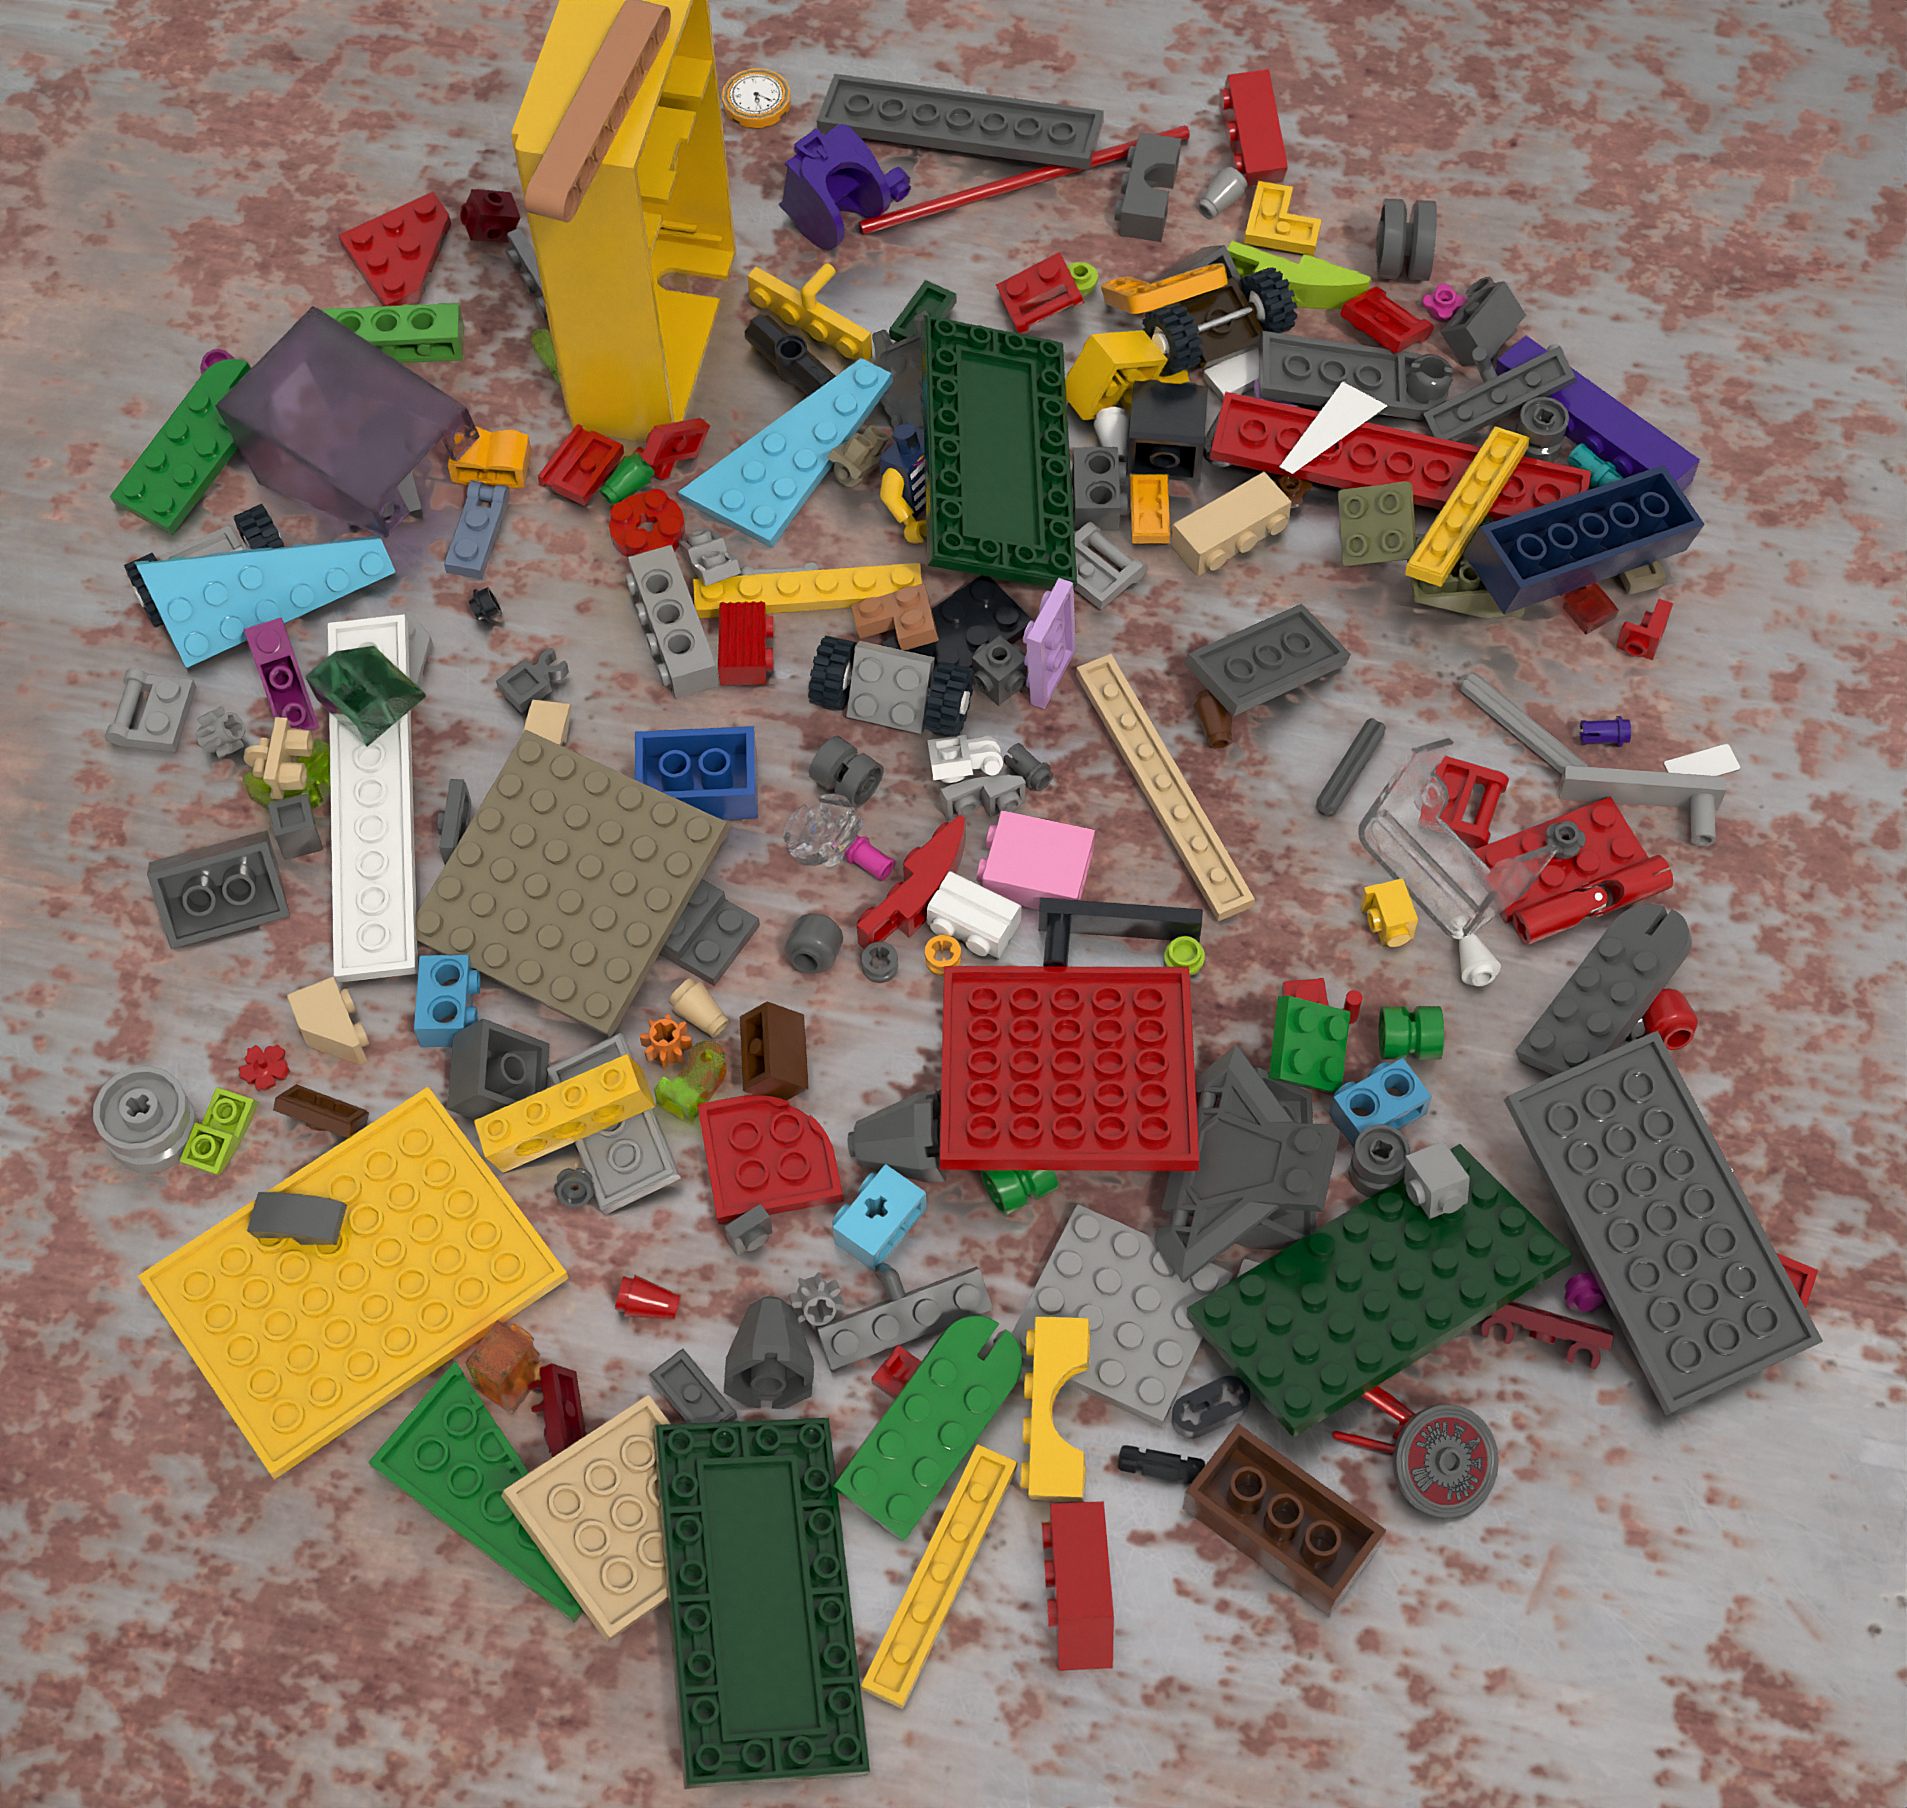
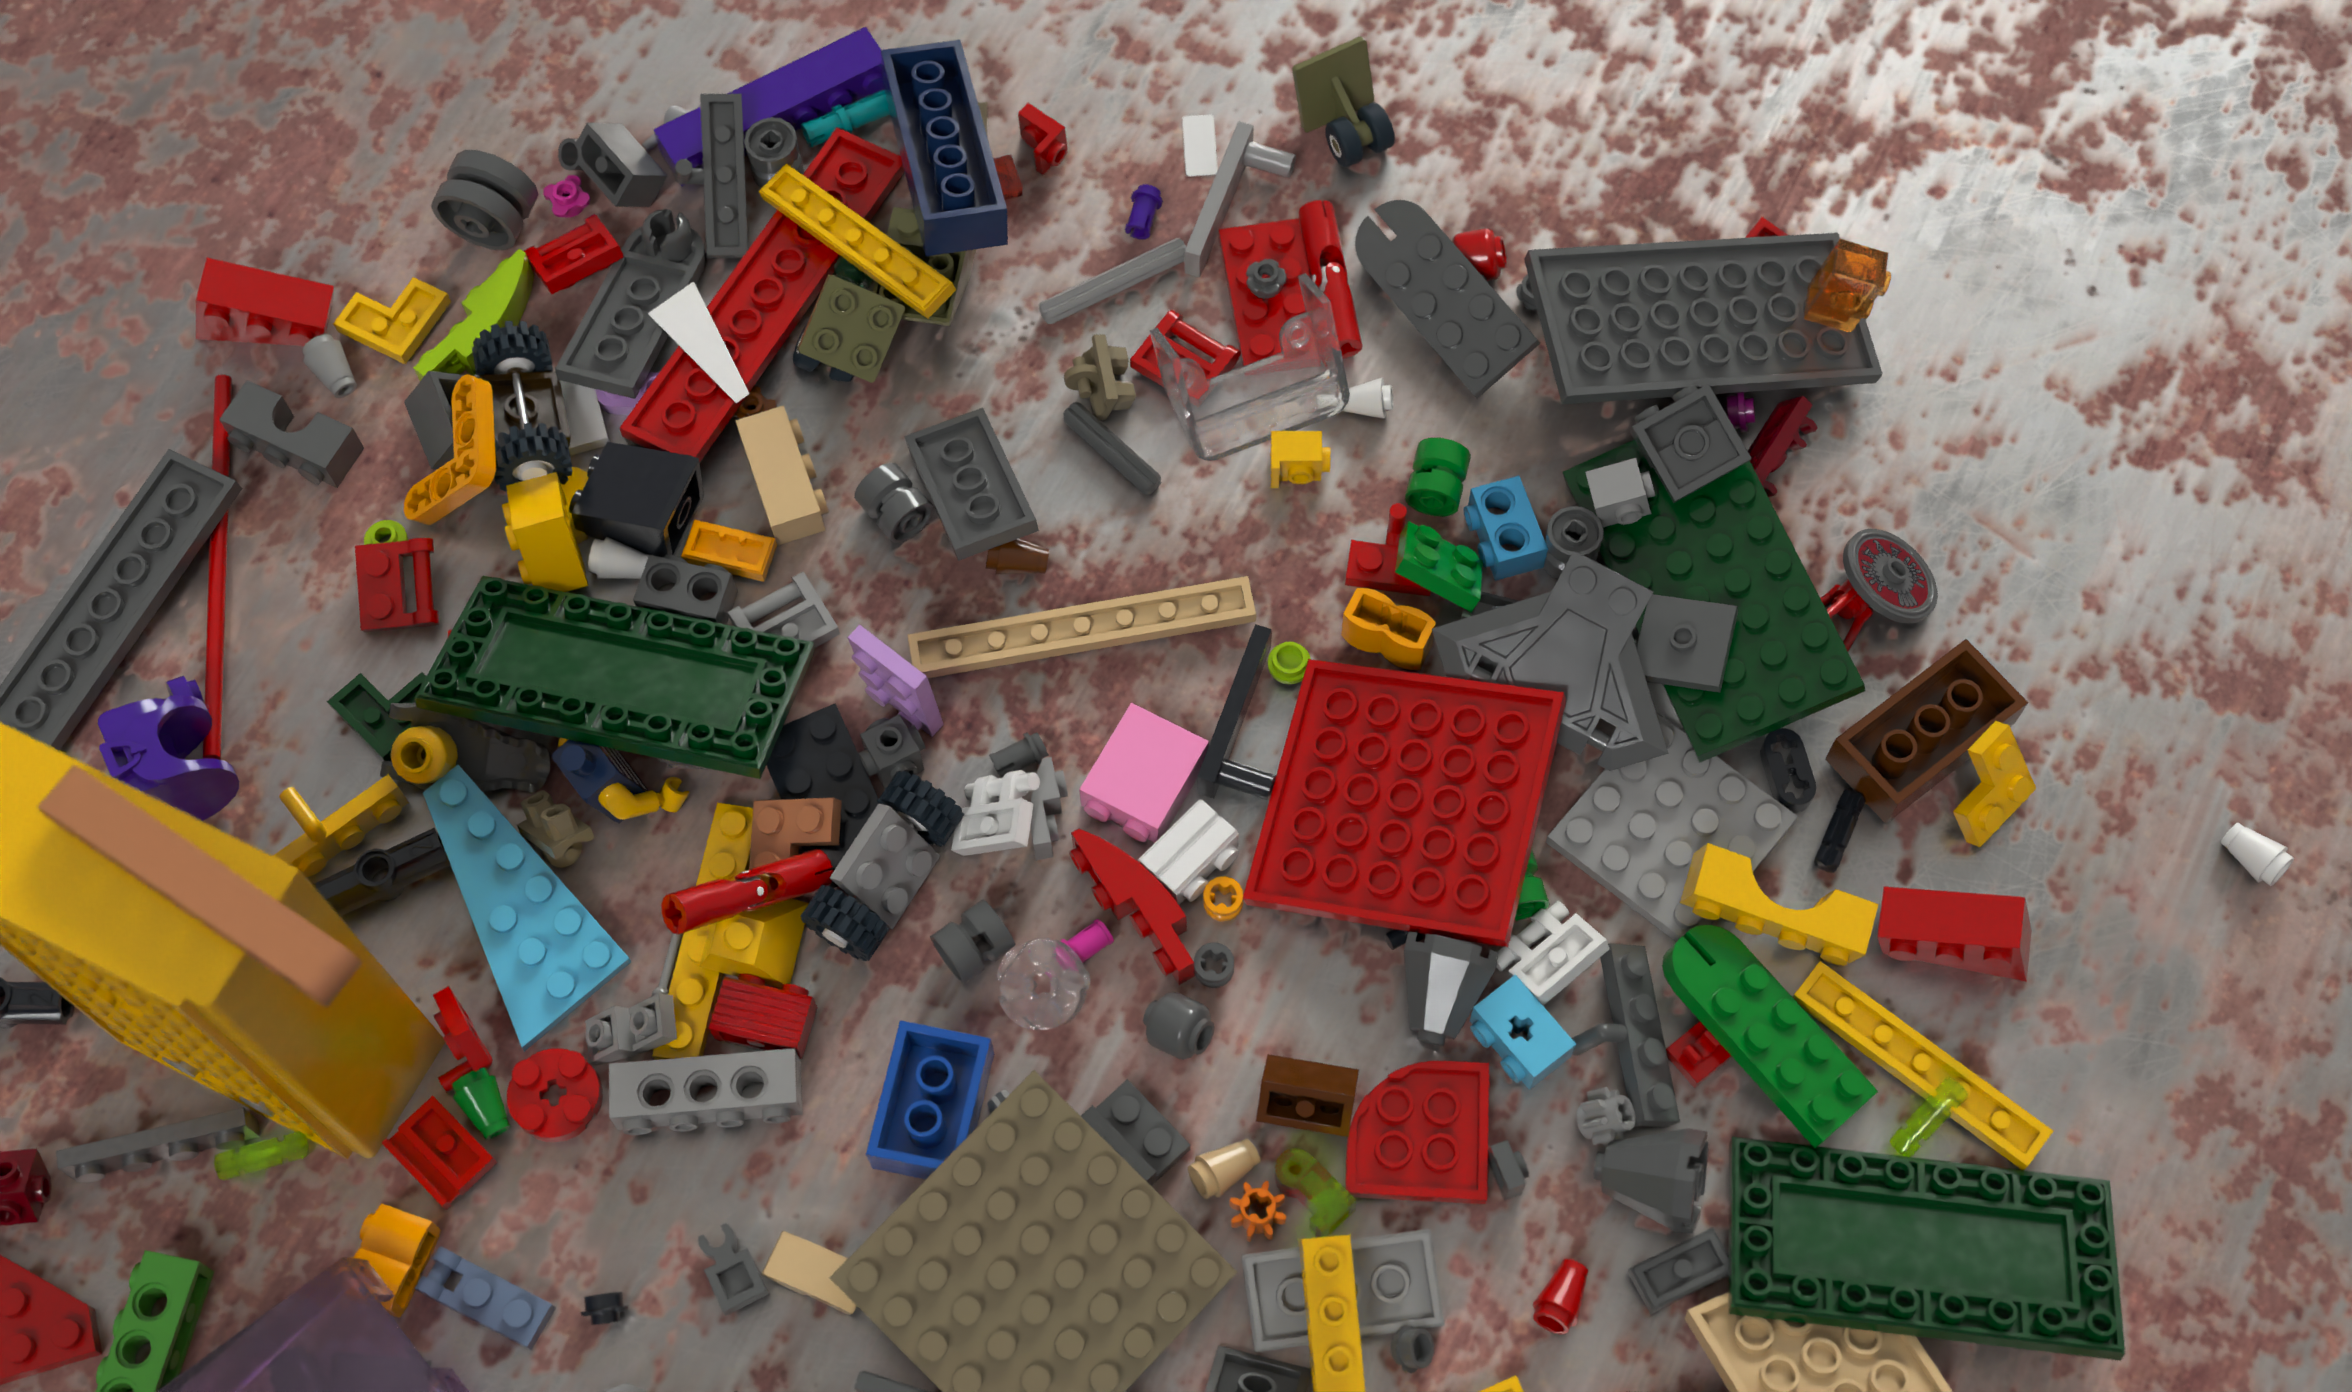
camera: 75 degrees left, 5 degrees up
none -> yellow head [391,726,458,784]
none -> red piece [661,849,833,934]
none -> yellow slope [700,899,809,989]
none -> dark grey wheel [854,462,934,543]
none -> dark tan hips [1064,334,1136,421]
none -> olive plate [1292,36,1395,167]
none -> light orange brick [1341,588,1436,670]
none -> white plate [1496,901,1609,1006]
none -> dark grey plate [1630,384,1752,503]
none -> dark grey plate [1637,594,1738,693]
none -> clear orange brick [1804,239,1891,333]
none -> clear neon green axle [1889,1077,1968,1157]
none -> yellow plate [1953,721,2036,847]

